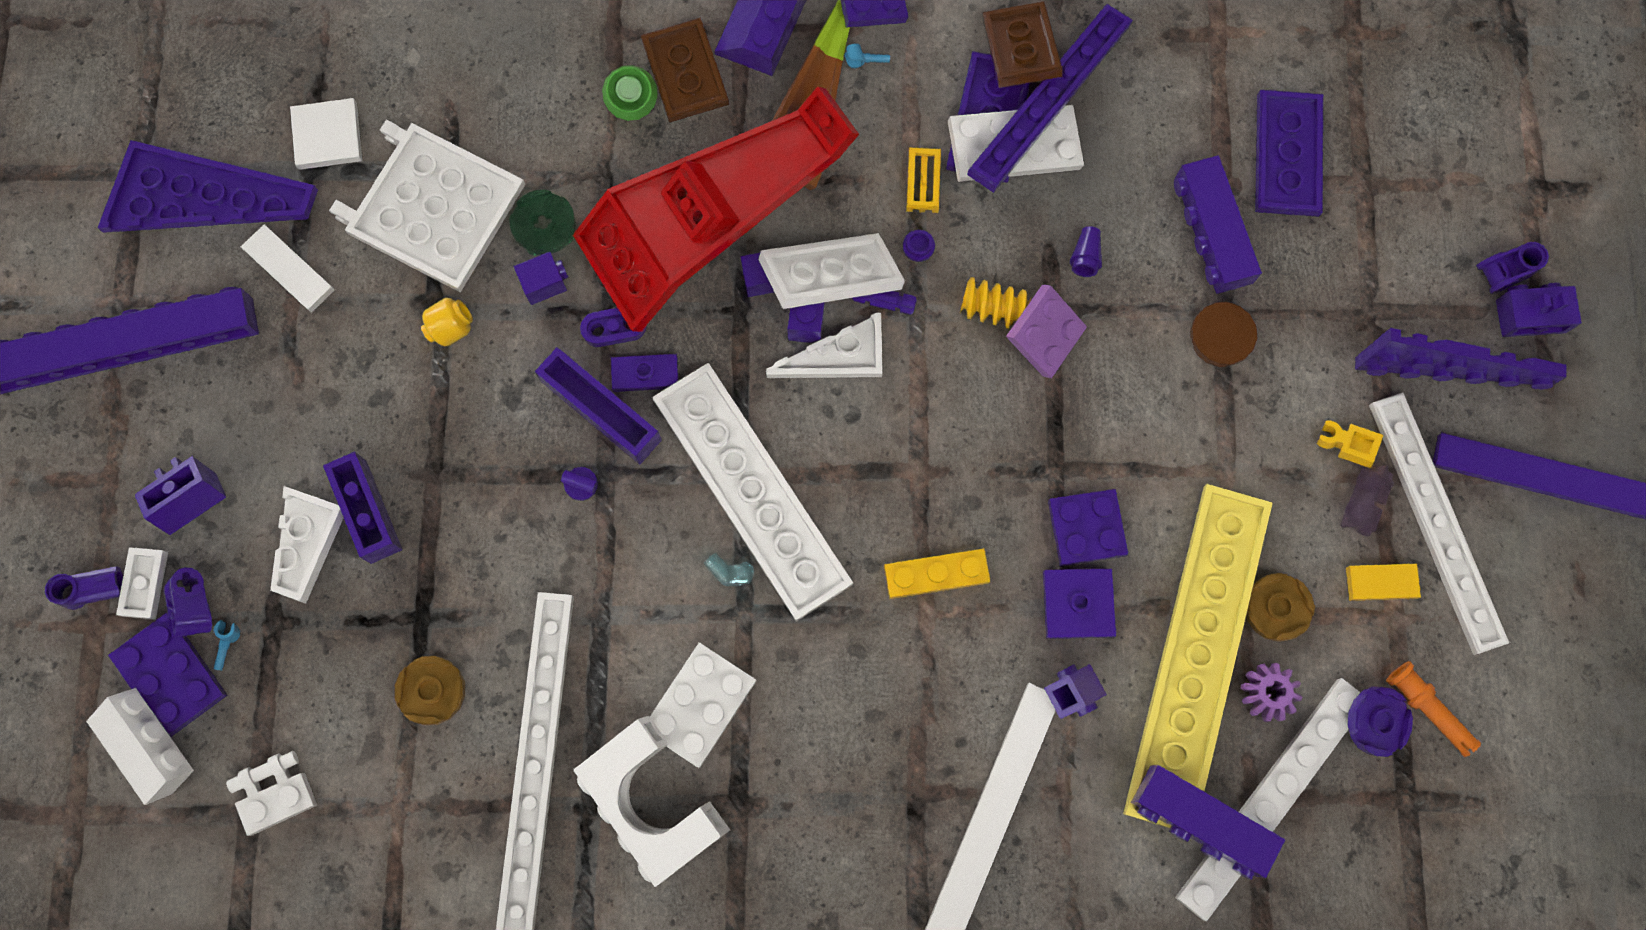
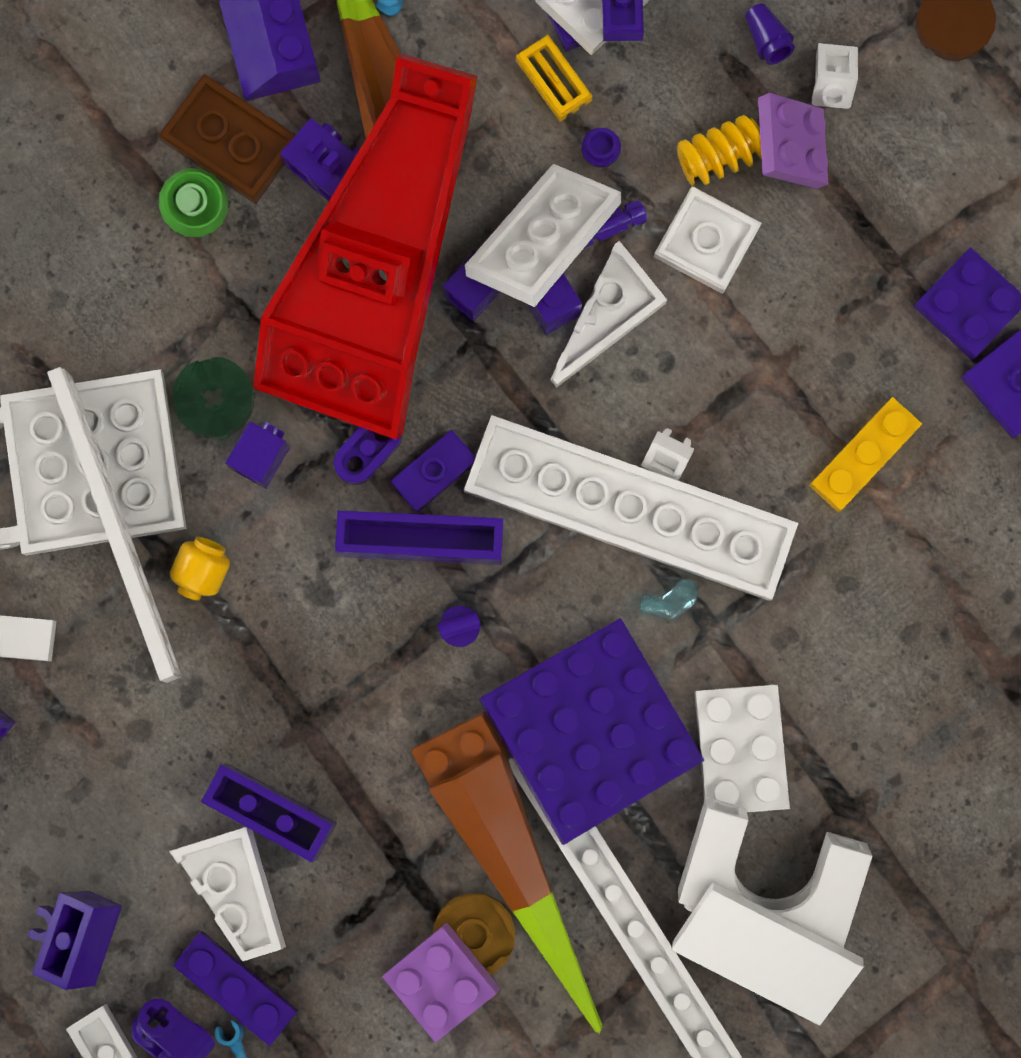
camera: 35 degrees left, 5 degrees up
none -> white tile [47,367,182,683]
none -> dark purple plate [173,931,298,1046]
none -> dark purple brick [280,118,360,202]
none -> medium lavender plate [382,922,500,1043]
none -> dark orange plate [411,711,602,1034]
none -> dark purple plate [479,618,705,845]
none -> white tile [641,428,694,481]
none -> white tile [653,186,762,294]
none -> white tile [672,882,864,1026]
none -> white bracket [812,43,858,109]

